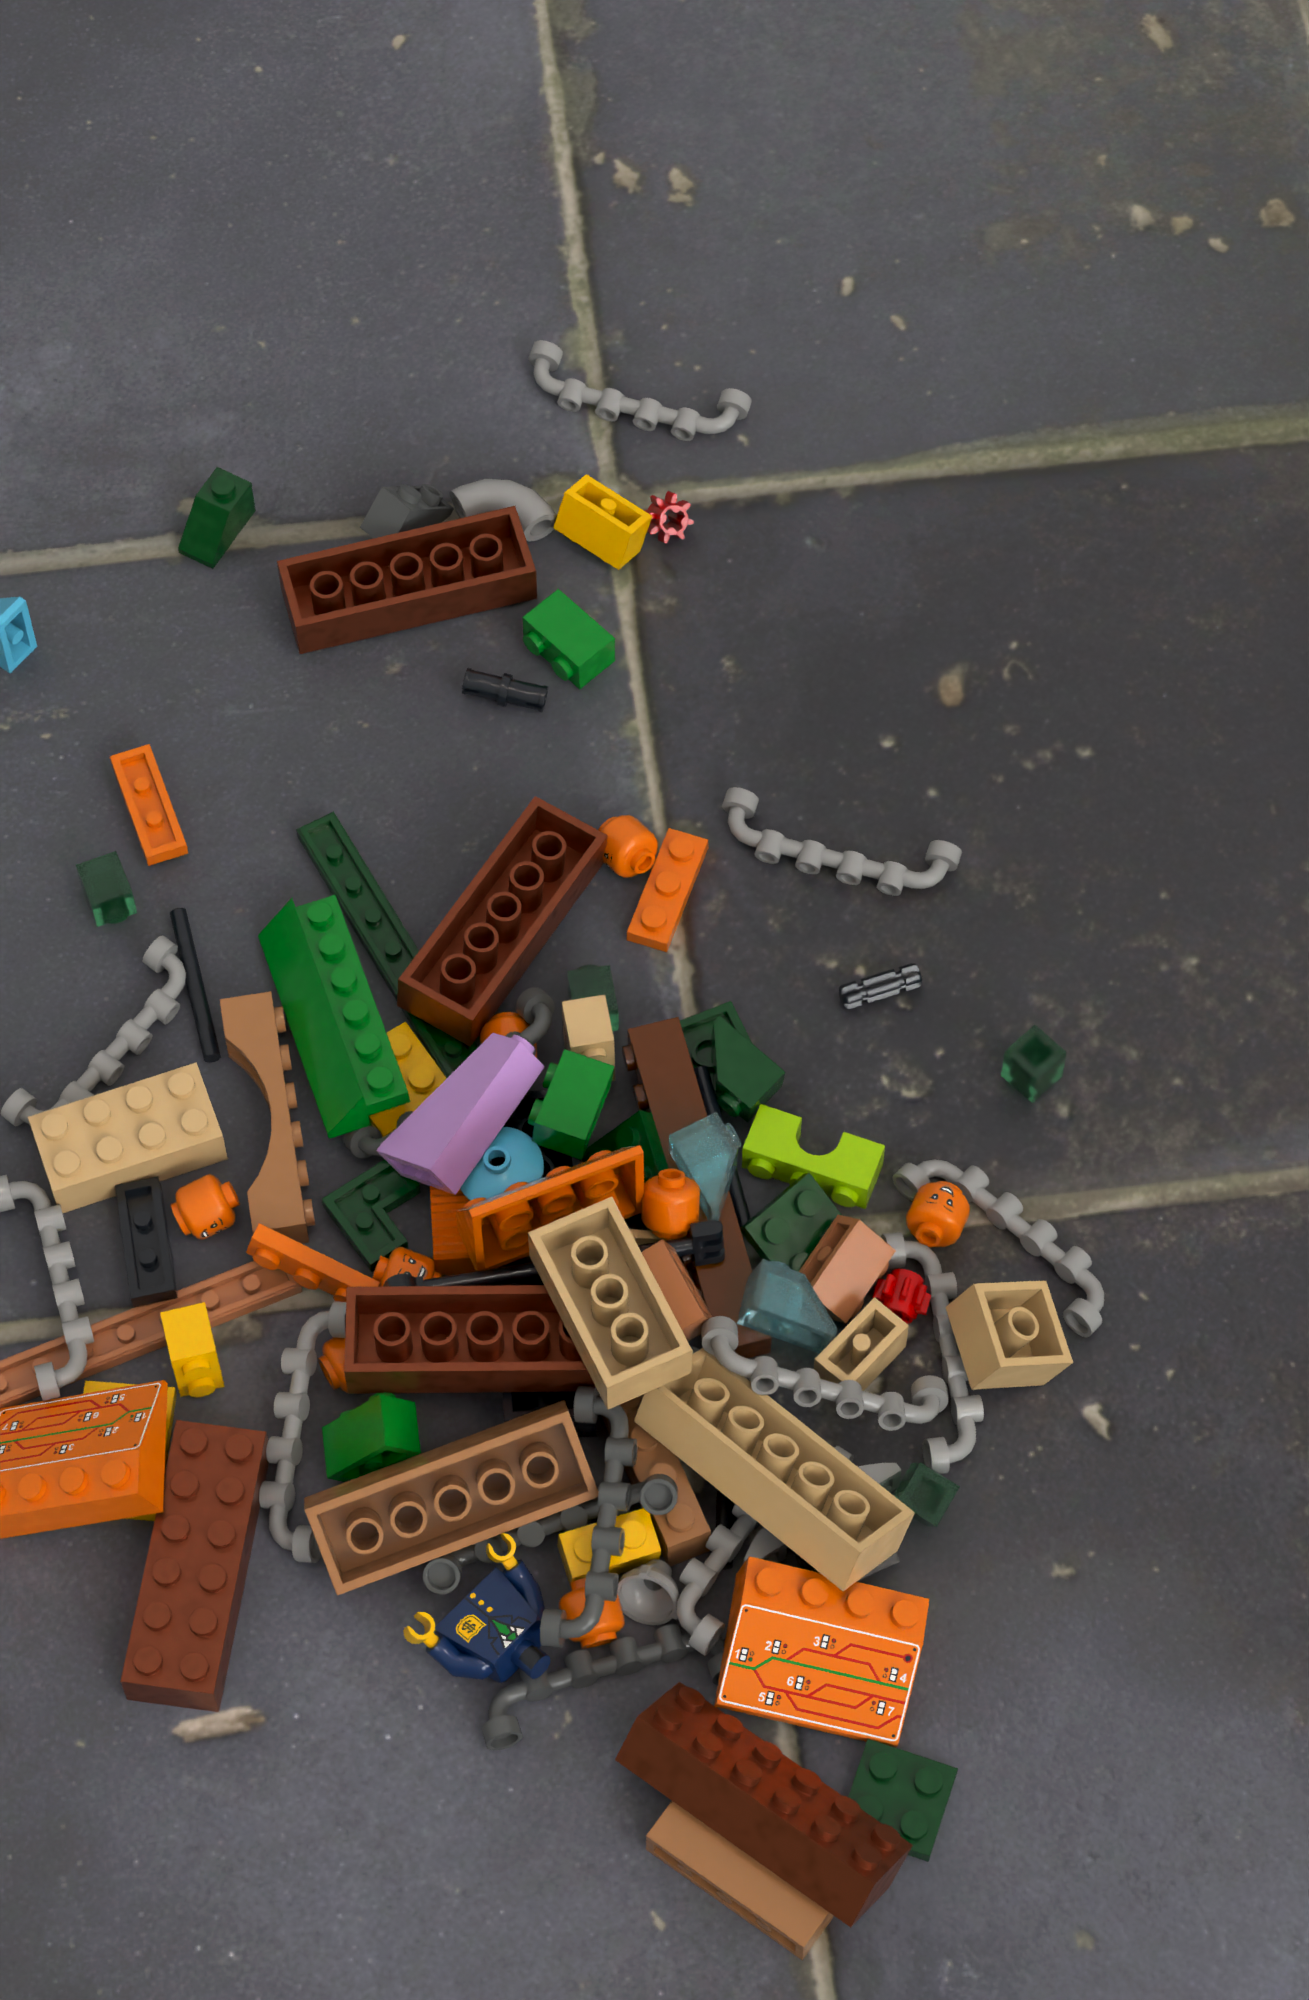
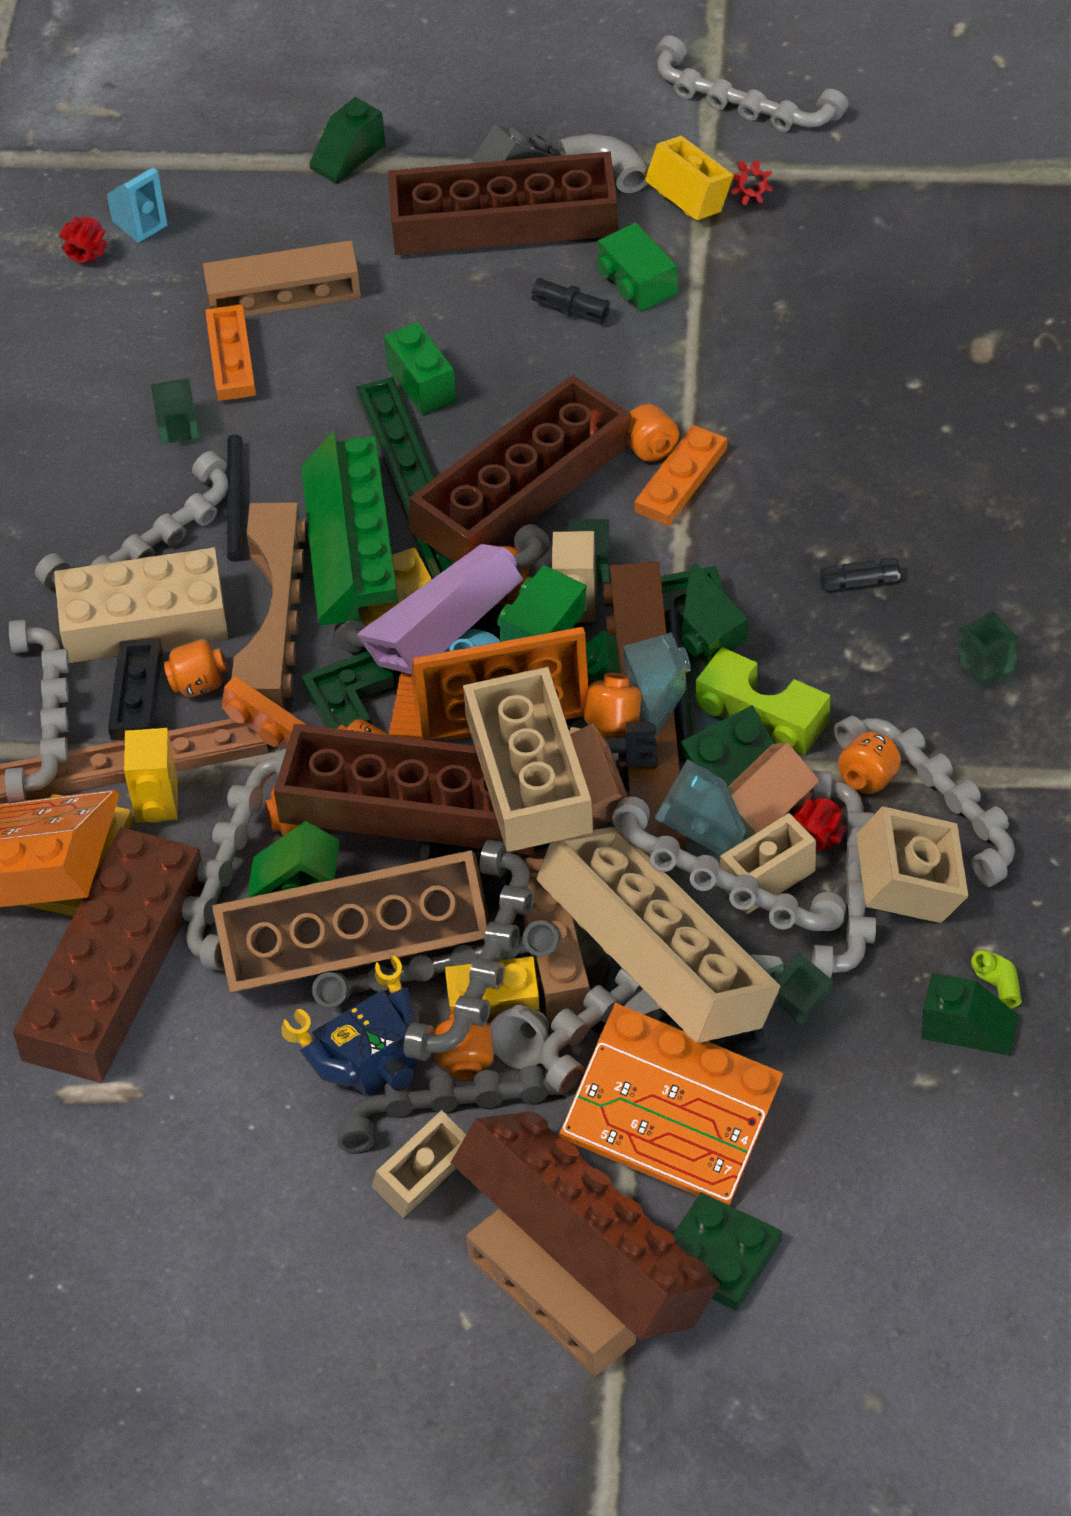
camera: 15 degrees right, 10 degrees down
light grey bar [722,787,962,896] -> none
none -> medium nougat brick [202,240,361,317]
none -> tan brick [372,1110,466,1219]
none -> green brick [384,322,457,416]
none -> dark green slope [921,973,1018,1056]
none -> lime arm [971,949,1022,1008]

